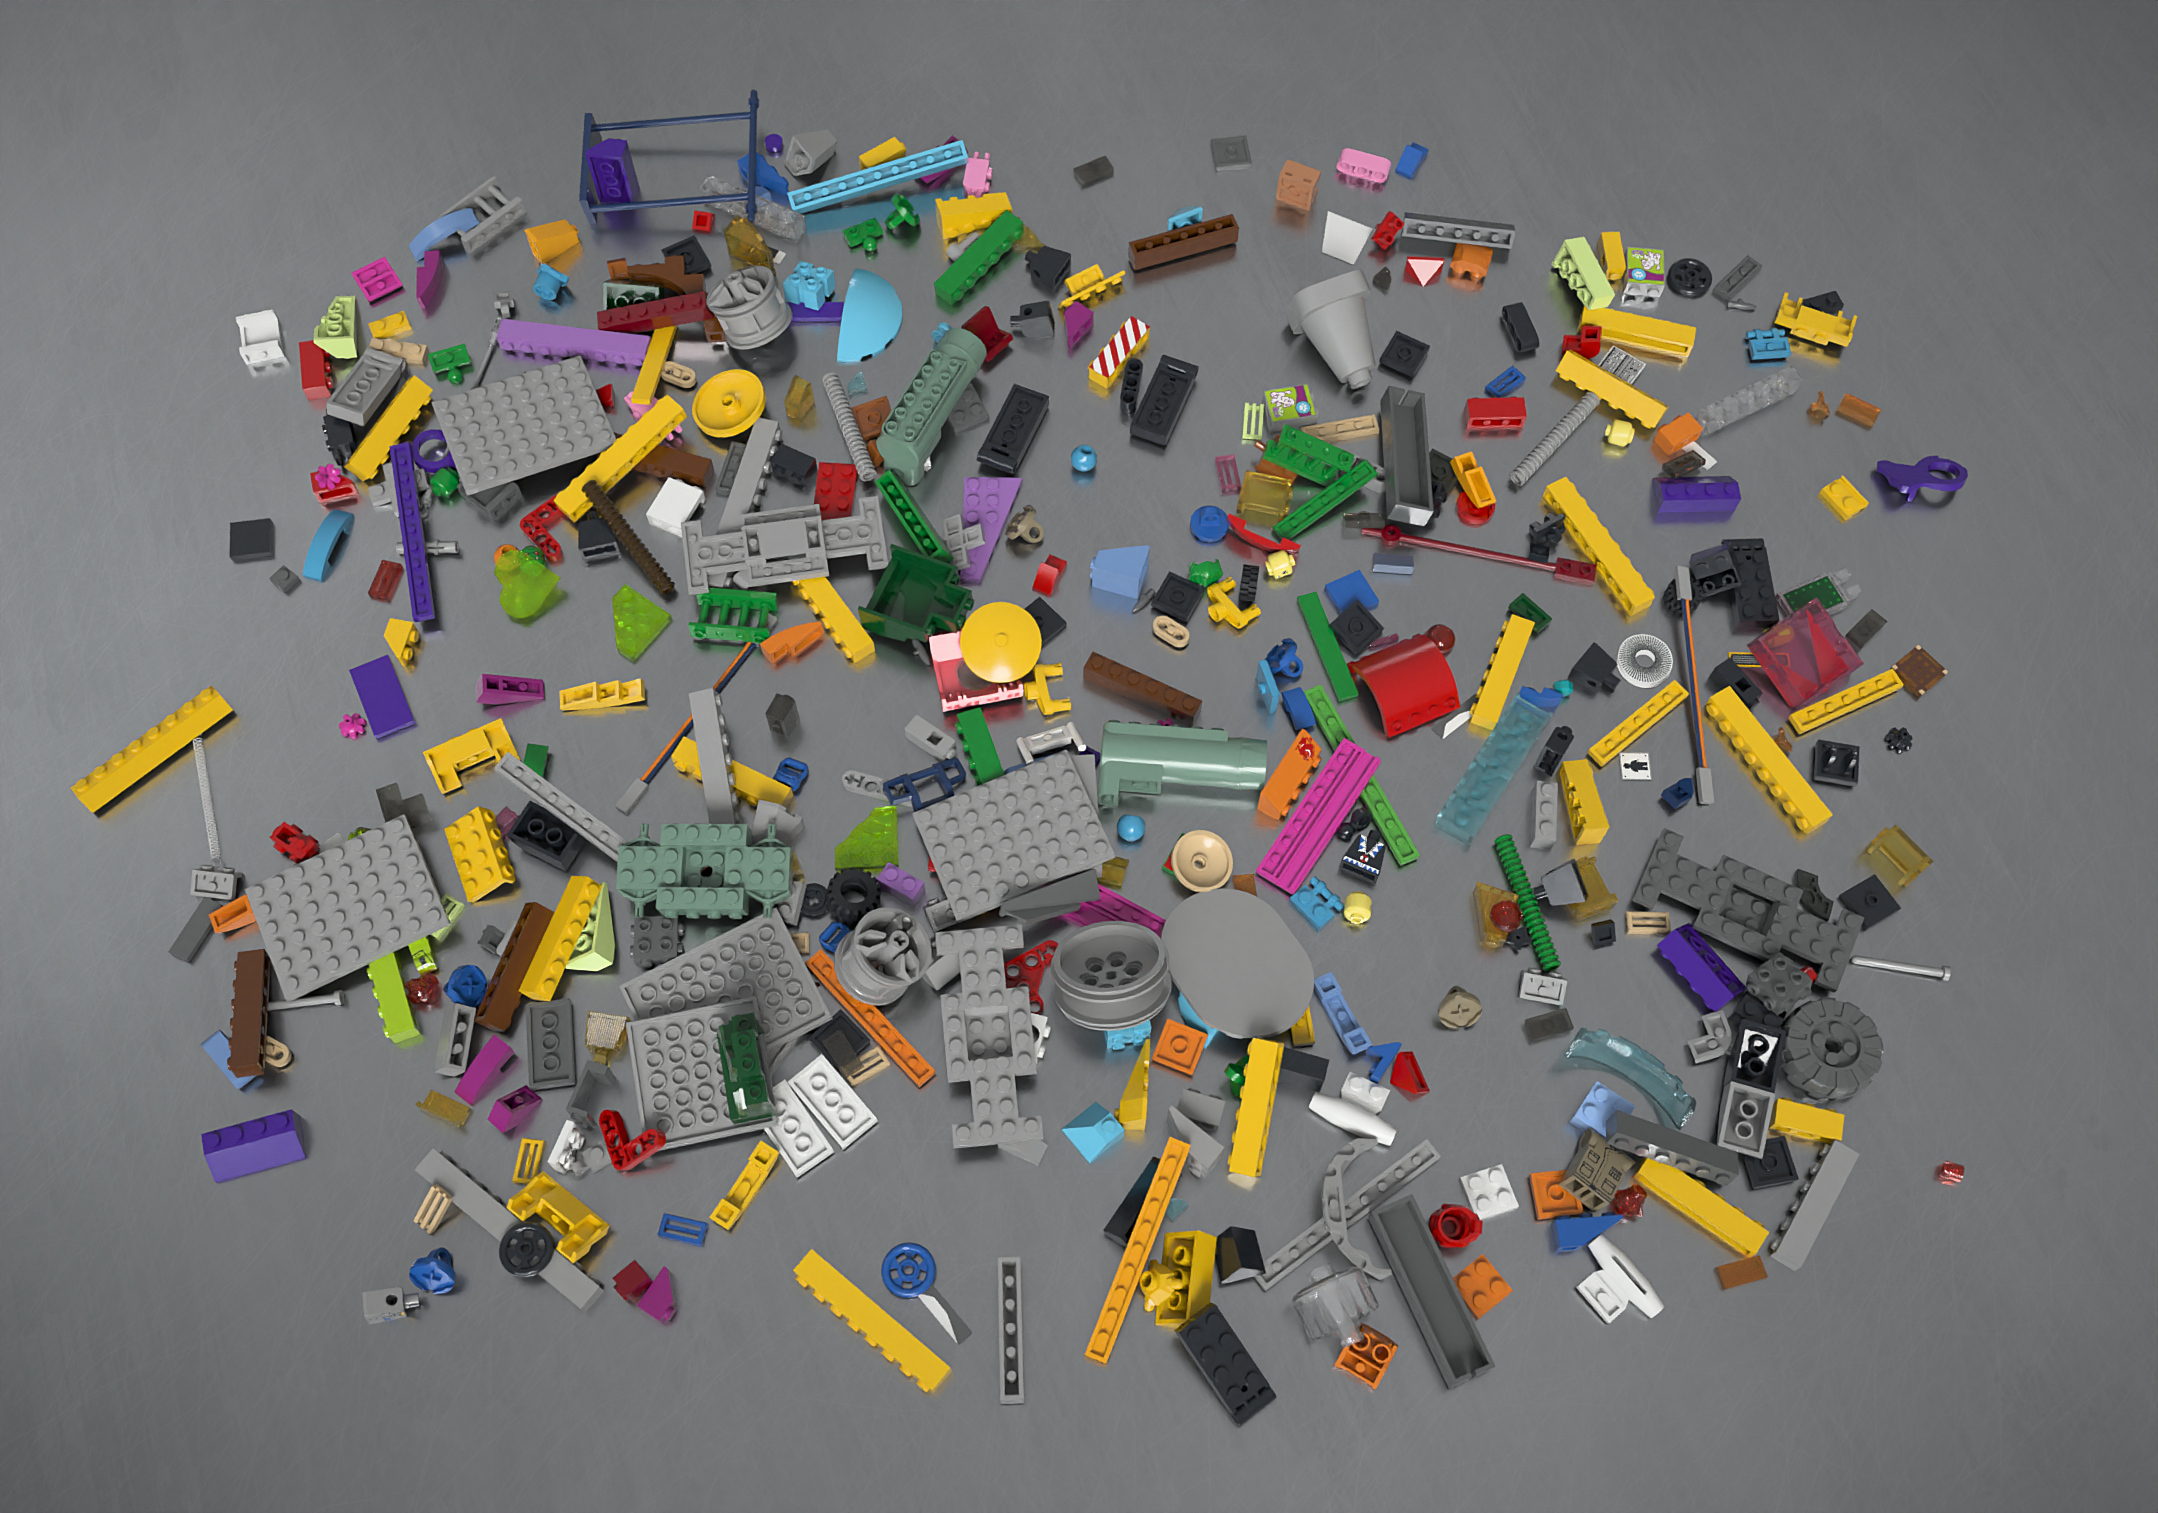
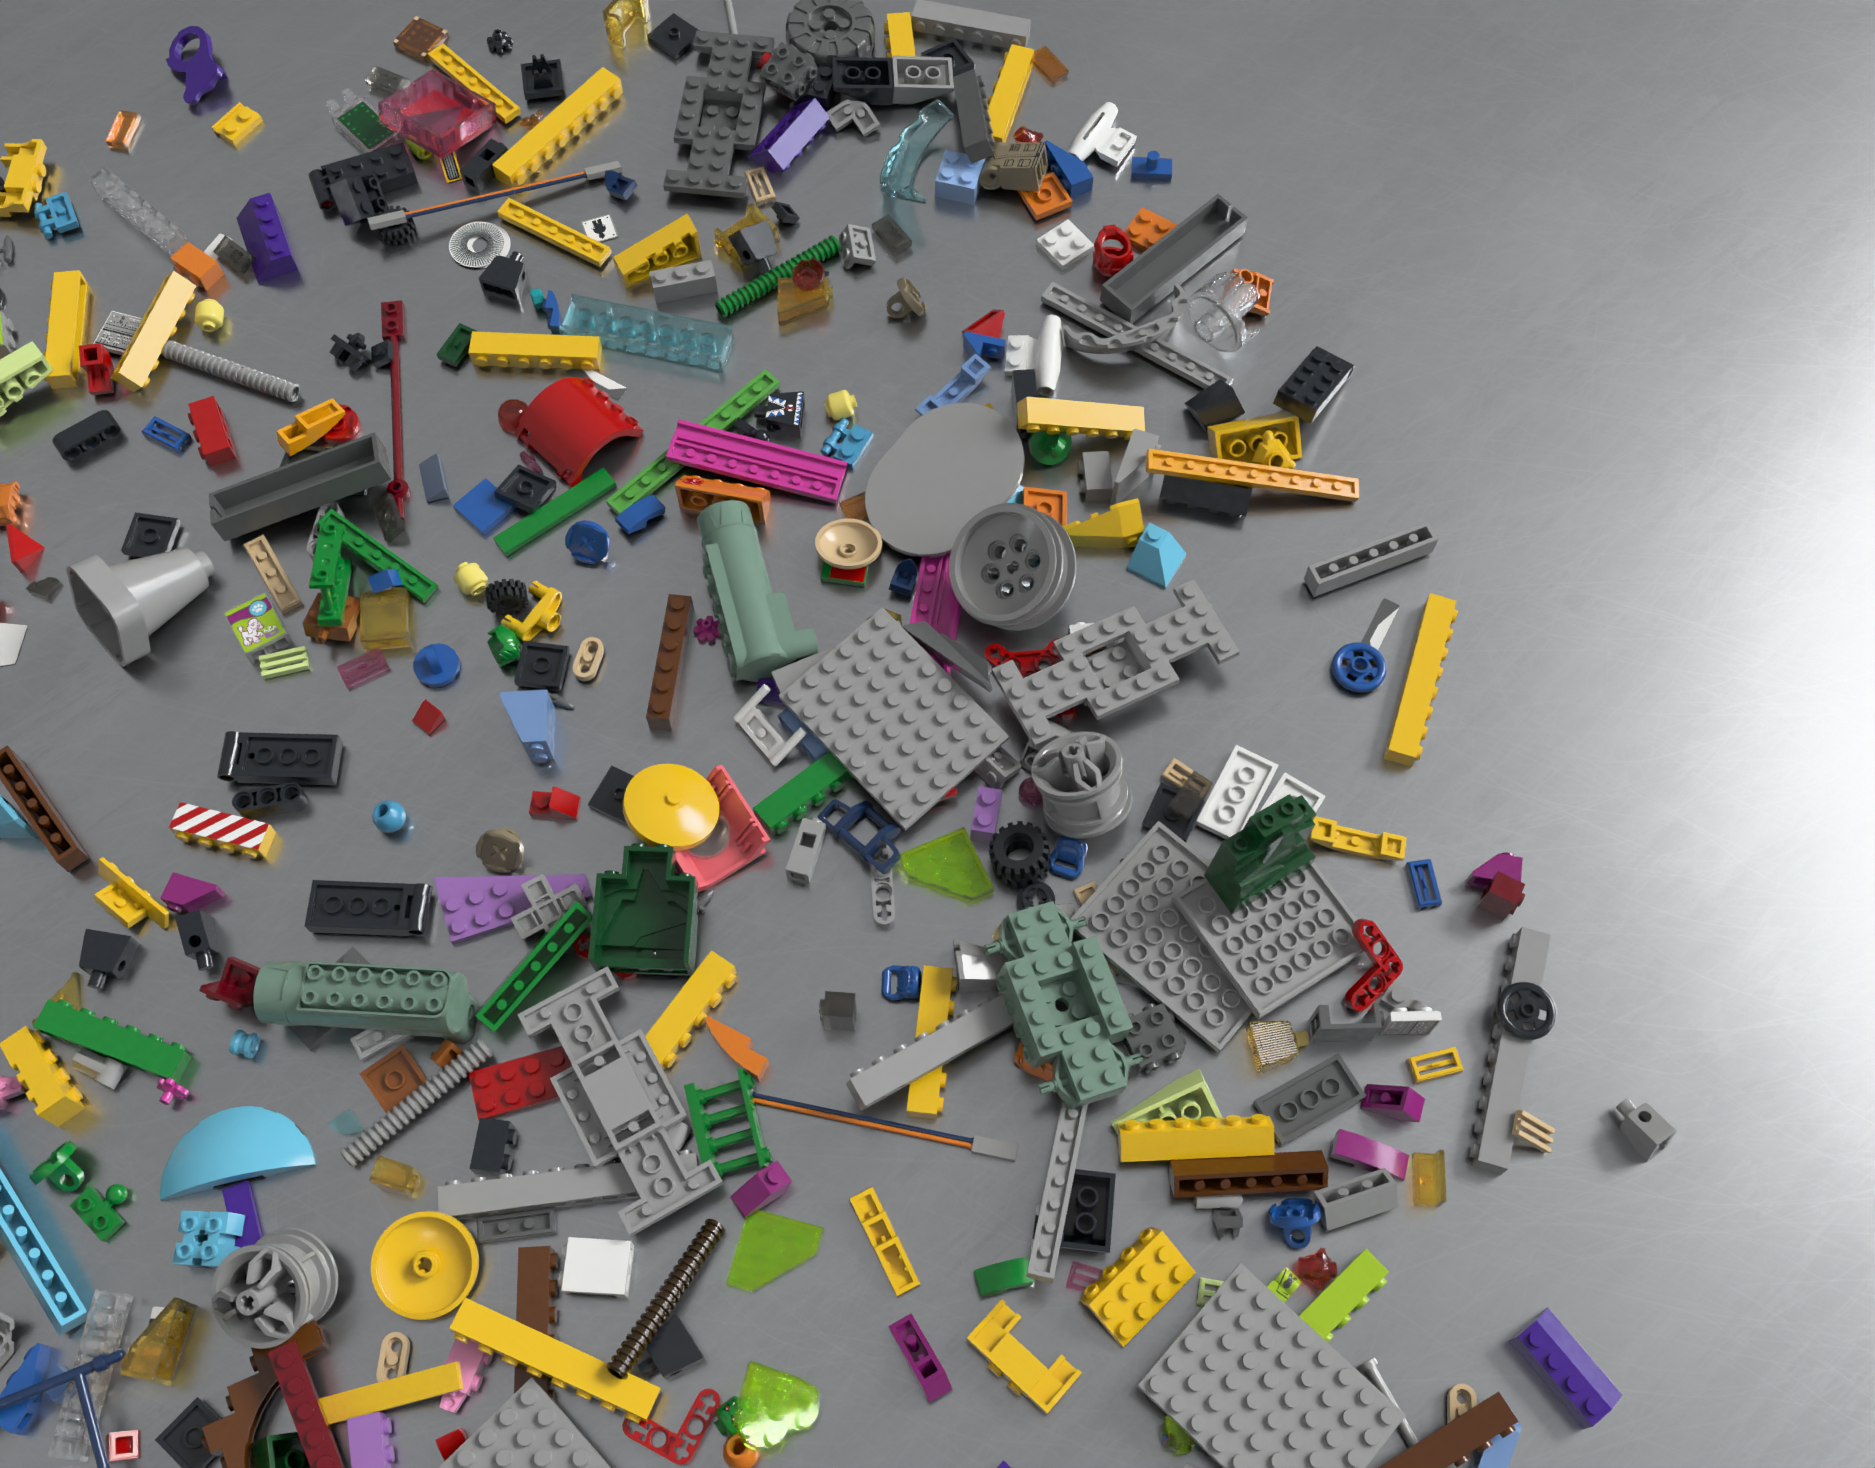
camera: 110 degrees left, 0 degrees up
clear smoke panel [376,783,434,828] -> none
blue tile [409,1247,456,1294] -> none
yellow bracket [507,1171,610,1263] -> none
orange plate [805,949,936,1088] -> none
yellow connector [1024,662,1071,715] -> none
dark azure piece [1117,814,1146,841] -> none
red slope [1227,513,1301,554] -> none
dark azure plate [1255,660,1280,714] -> none
black torso [1533,726,1574,777] -> none
yellow brick [1543,477,1655,616] -> none
pearl dark grey tile [1794,869,1834,922] -> none
clear orange plant [1810,391,1830,415] -> none
none -> dark pink plant [157,1078,189,1105]
none -> blue slope [368,569,402,593]
none -> red slope [412,699,445,735]
none -> magenta slope [730,1160,792,1219]
none -> dark blue plate [889,558,917,597]
none -> blue tile [1131,151,1172,180]

